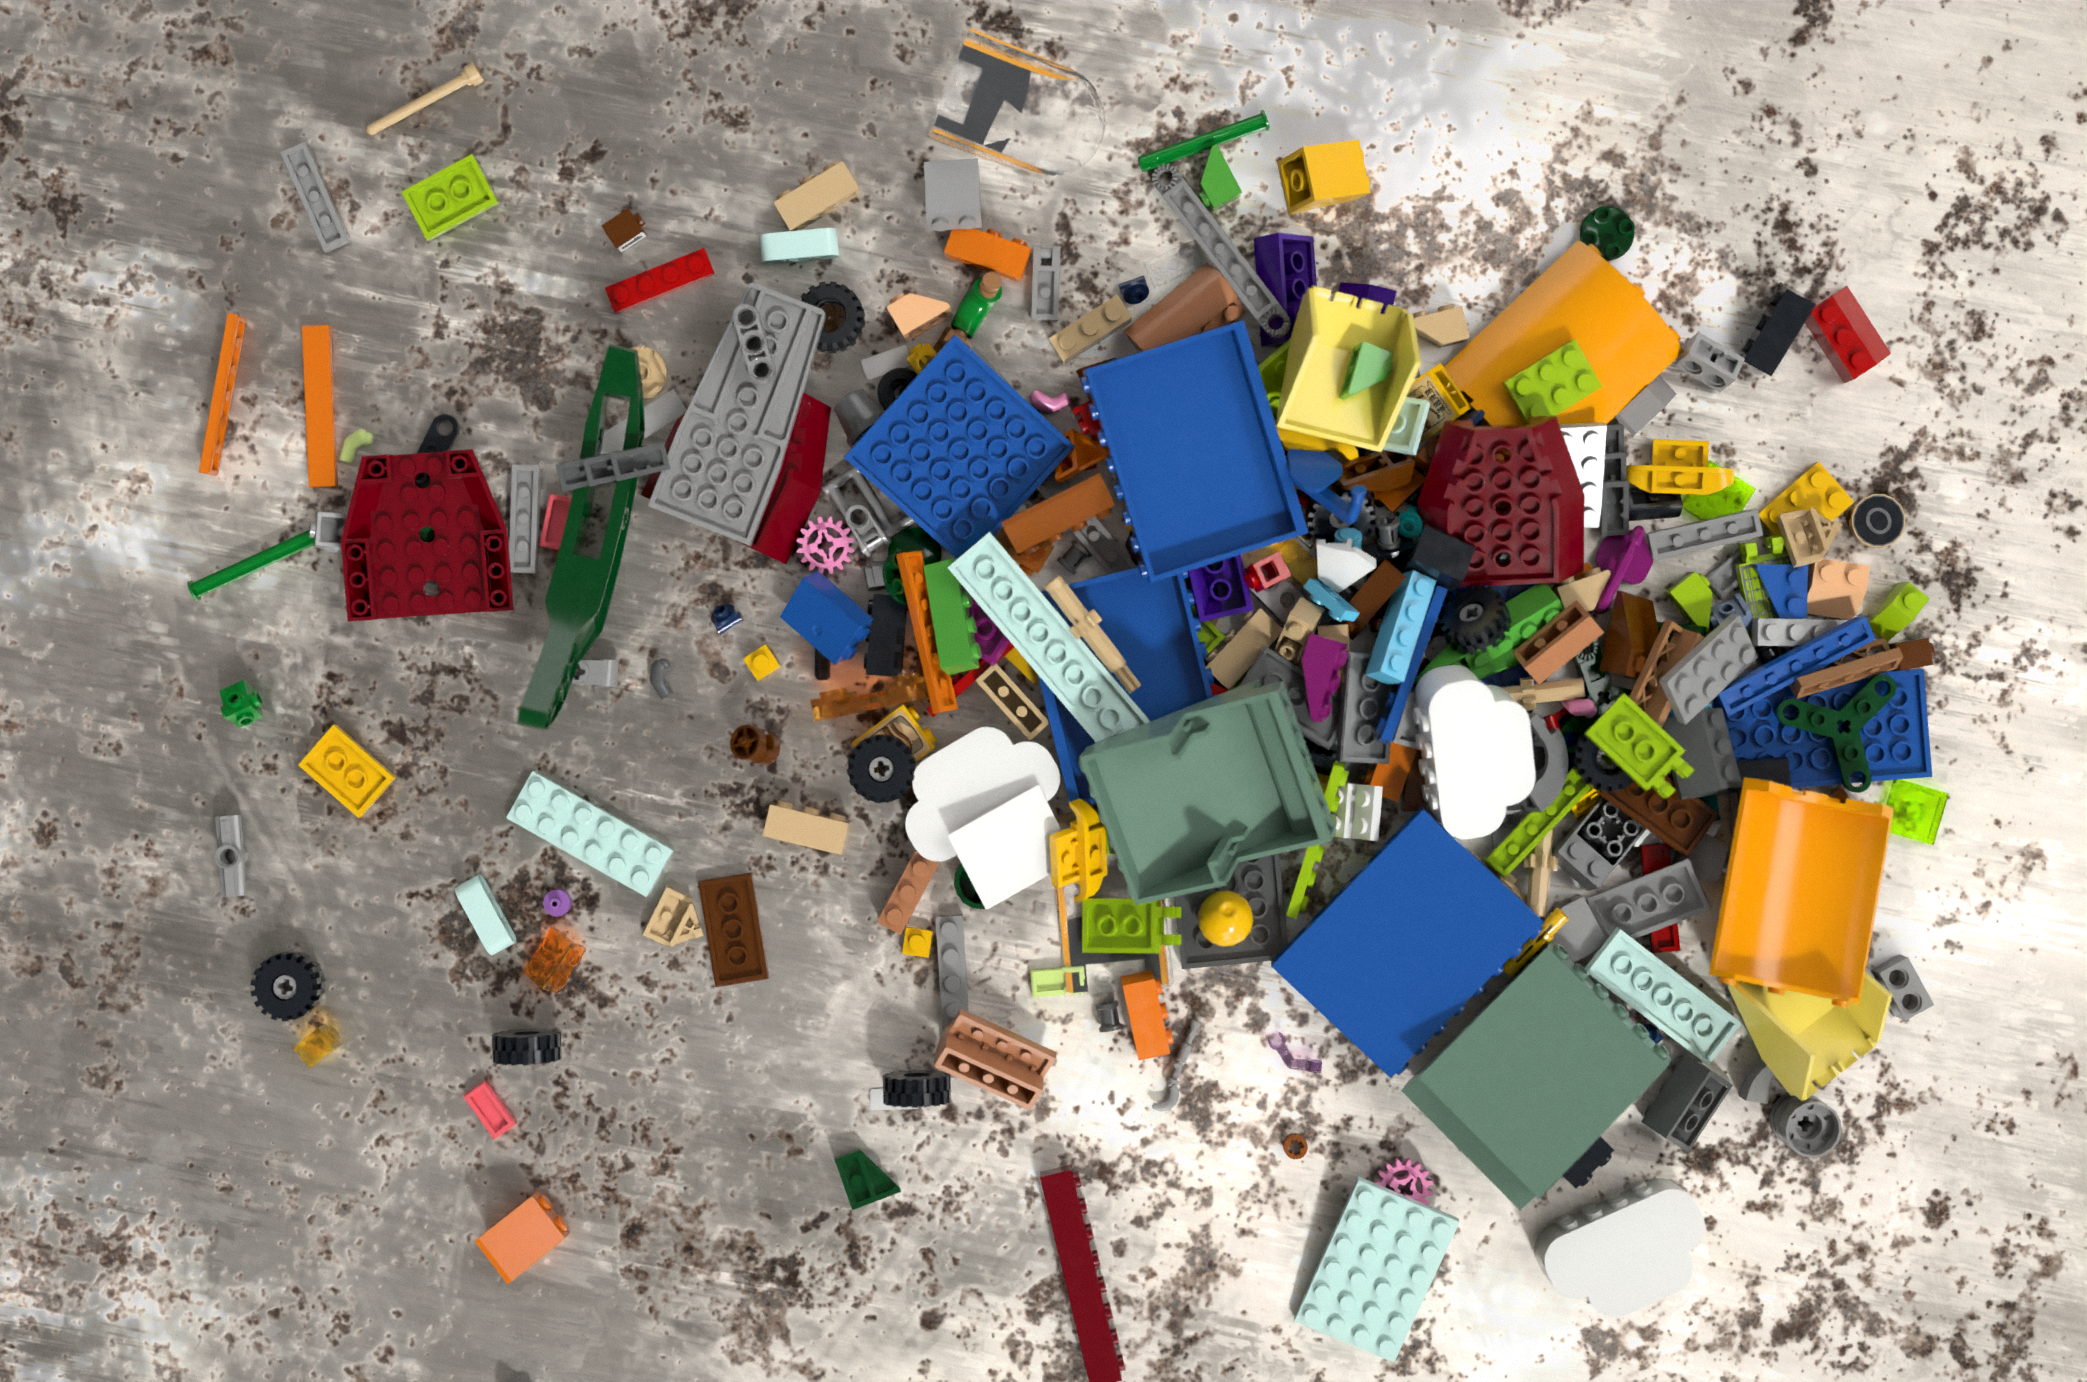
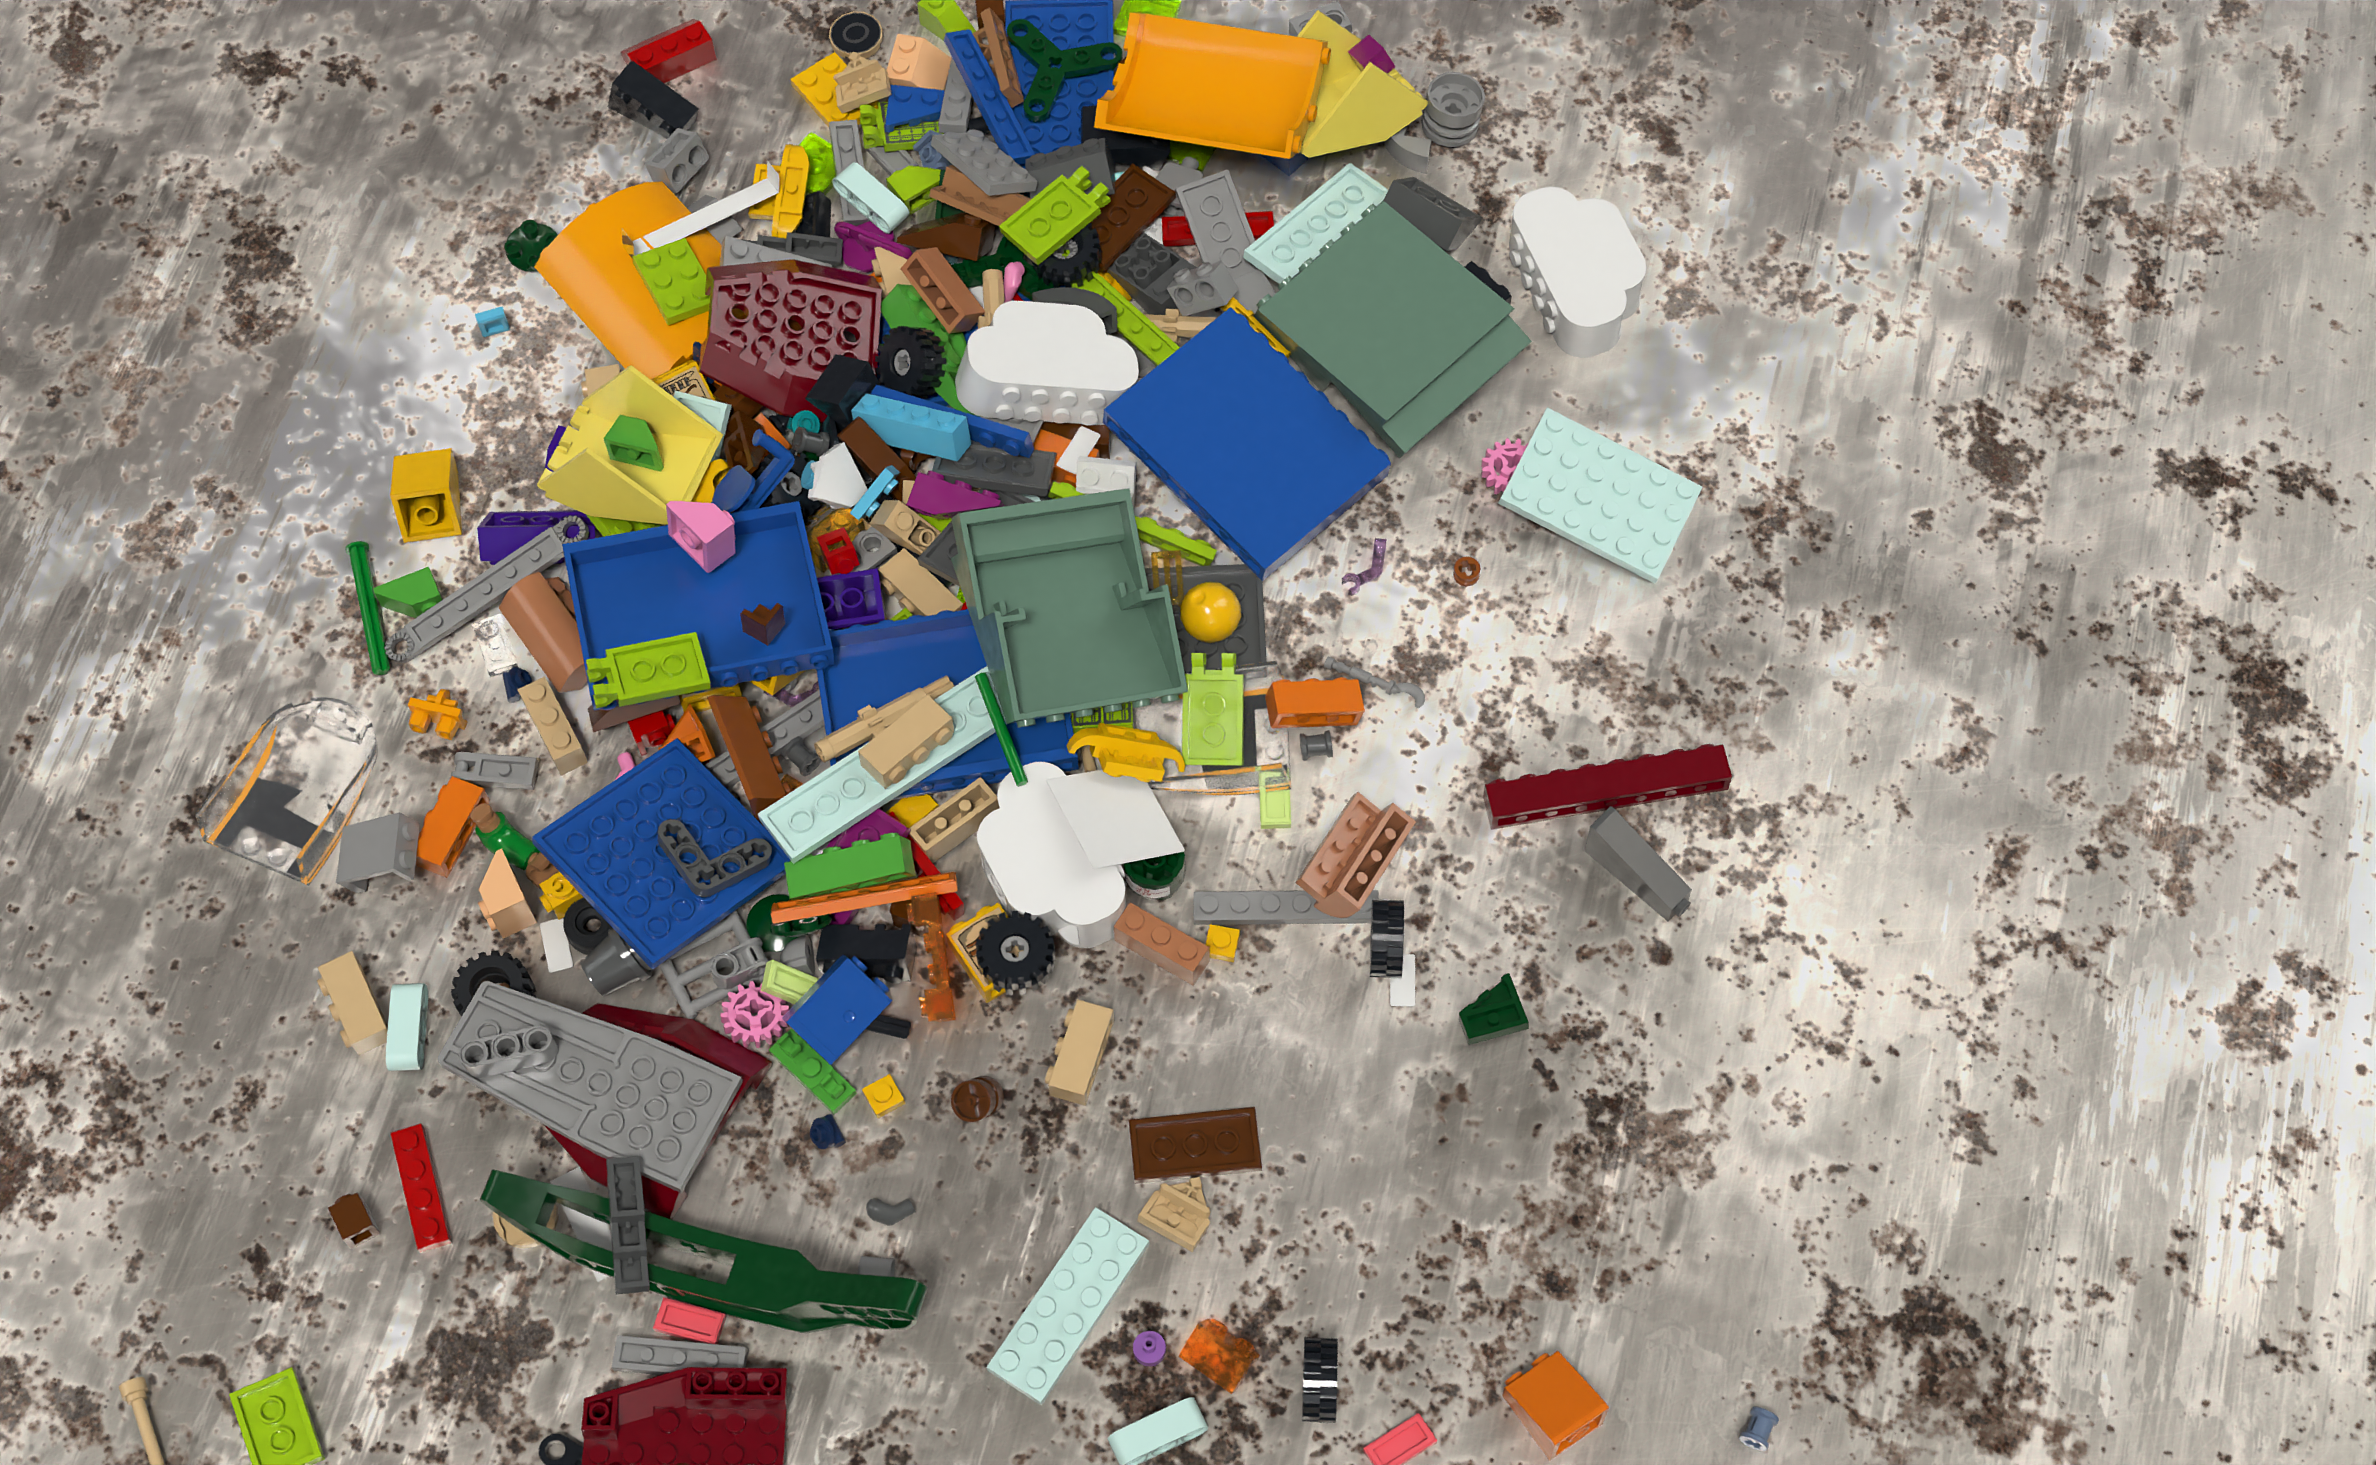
camera: 90 degrees left, 25 degrees down
none -> light orange hips [408,689,468,740]
none -> medium azure tile [475,307,510,337]
none -> lime tile [586,632,711,708]
none -> white sticker [622,161,779,259]
none -> dark grey beam [657,819,772,897]
none -> bright pink slope [666,501,736,573]
none -> reddish brown panel [740,603,785,645]
none -> yellowish green tile [761,959,819,1004]
none -> bright green plate [769,1028,857,1115]
none -> light aqua beam [832,162,910,234]
none -> tan brick [858,694,954,789]
none -> green bar [975,672,1028,787]
none -> white sticker [1056,426,1101,474]
none -> clear yellow tile [1151,550,1184,608]
none -> light grey brick [1166,261,1239,317]
none -> magenta brick [1348,35,1396,73]
none -> dark grey slope [1585,806,1692,922]

